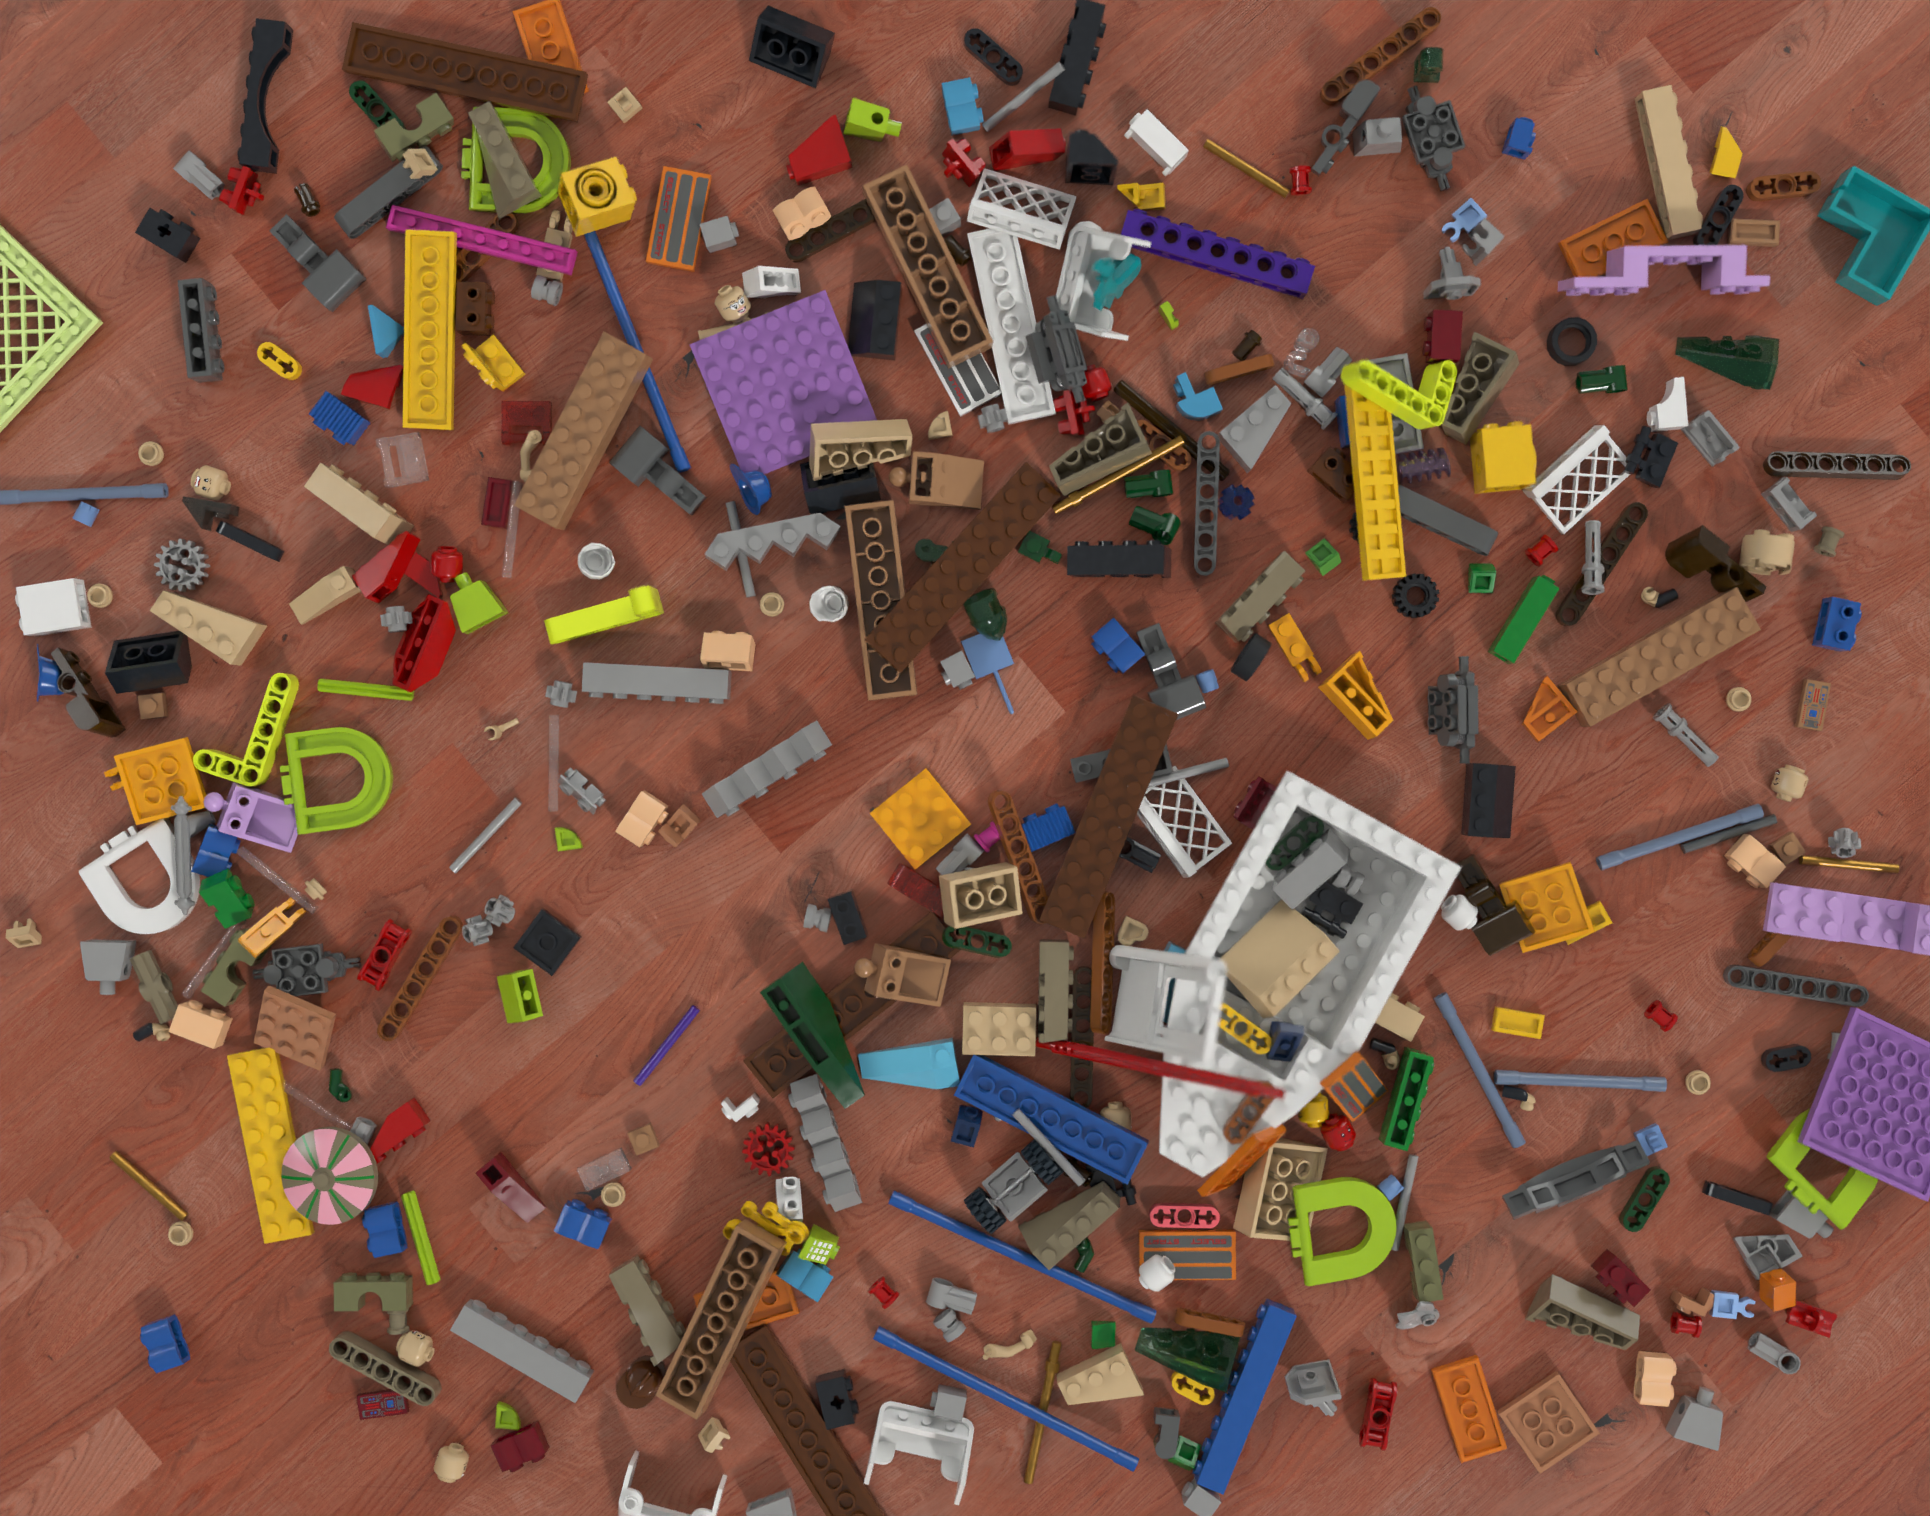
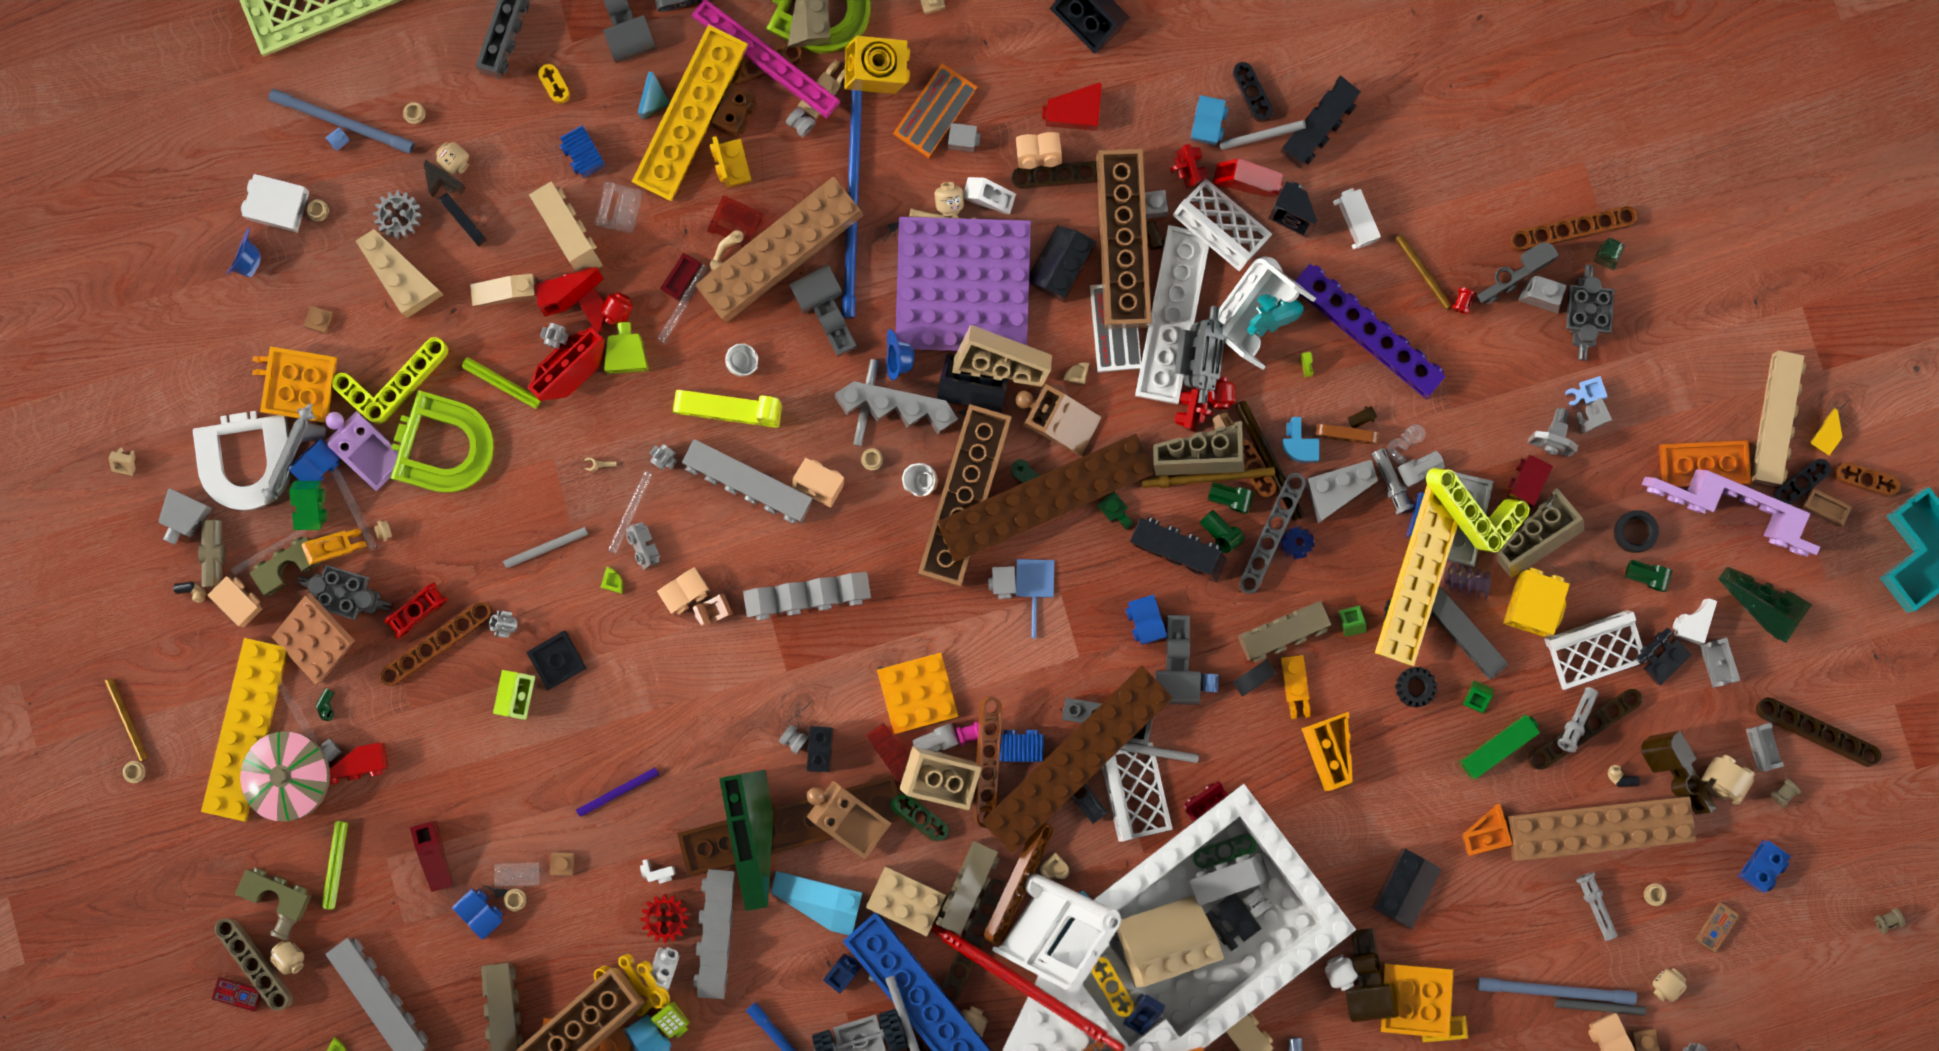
camera: 20 degrees right, 5 degrees down
dark brown plate [50,648,126,738] -> none
black slope [105,631,192,694] -> none
blue brick [140,1314,190,1373] -> none
red slope [341,365,404,409] -> none
blue brick [362,1201,408,1258] -> none
light grey gear [484,894,515,927] -> none
lime torso [843,98,902,142] -> none
clear green helmet [963,588,1007,641] -> none
light grey gear [978,404,1008,433] -> none
yellow slope [1117,183,1166,211] -> none
reddish brown brick [1307,446,1354,503] -> none
dark grey piece [1427,656,1479,763] -> none
blue brick [1502,117,1536,160] -> none
red bush [1525,535,1558,567] -> none

